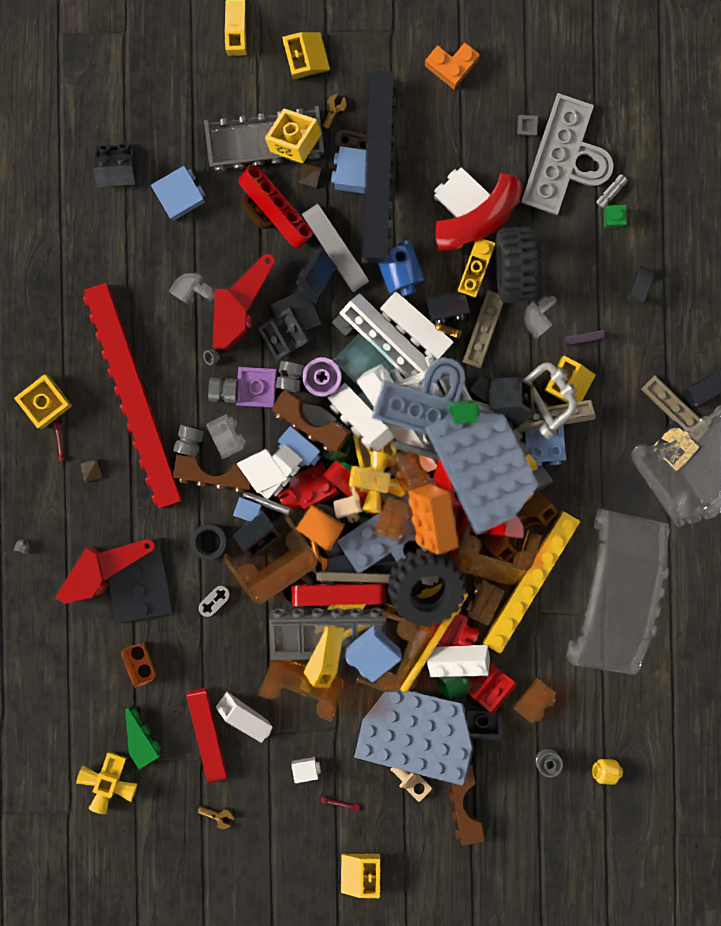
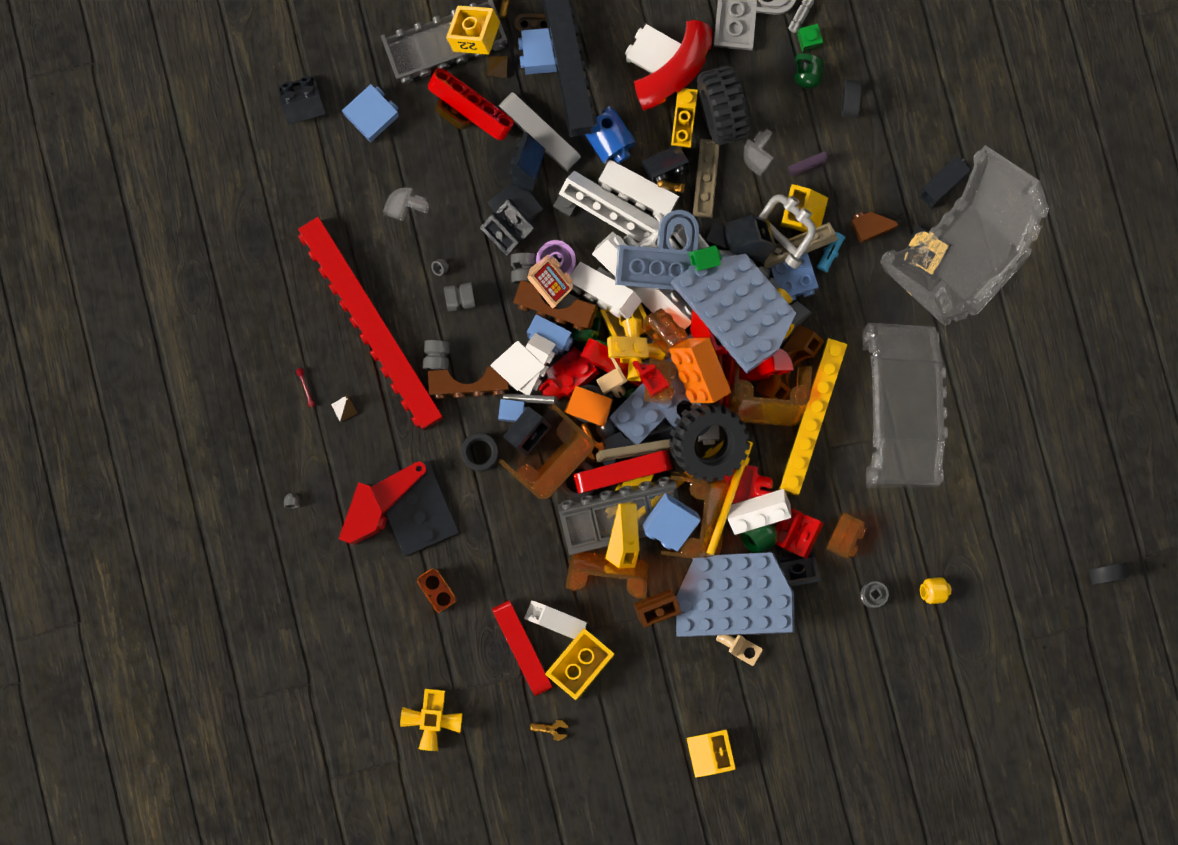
camera: 15 degrees left, 5 degrees down
yellow brick [14,374,72,429] -> none
green slope [125,706,161,769] -> none
light grey beam [199,585,230,617] -> none
clear brick [206,414,246,459] -> none
red slope [213,254,275,351] -> none
medium lavender plate [236,367,277,408] -> none
white brick [292,757,321,783] -> none
dark red hinge [320,796,360,812] -> none
clear light blue slope [333,334,400,389] -> none
dark grey bar [393,440,439,461] -> none
reddish brown arch [447,762,484,845] -> none
clear orange brick [466,580,505,626] -> none
dark tan tile [641,375,710,442] -> none
none -> slope [527,254,573,309]
none -> yellow slope [545,628,615,701]
none -> red slope [632,361,669,397]
none -> reddish brown brick [633,589,681,628]
none -> dark green helmet [794,53,824,89]
none -> dark azure pin [817,232,845,272]
none -> reddish brown slope [851,211,898,244]

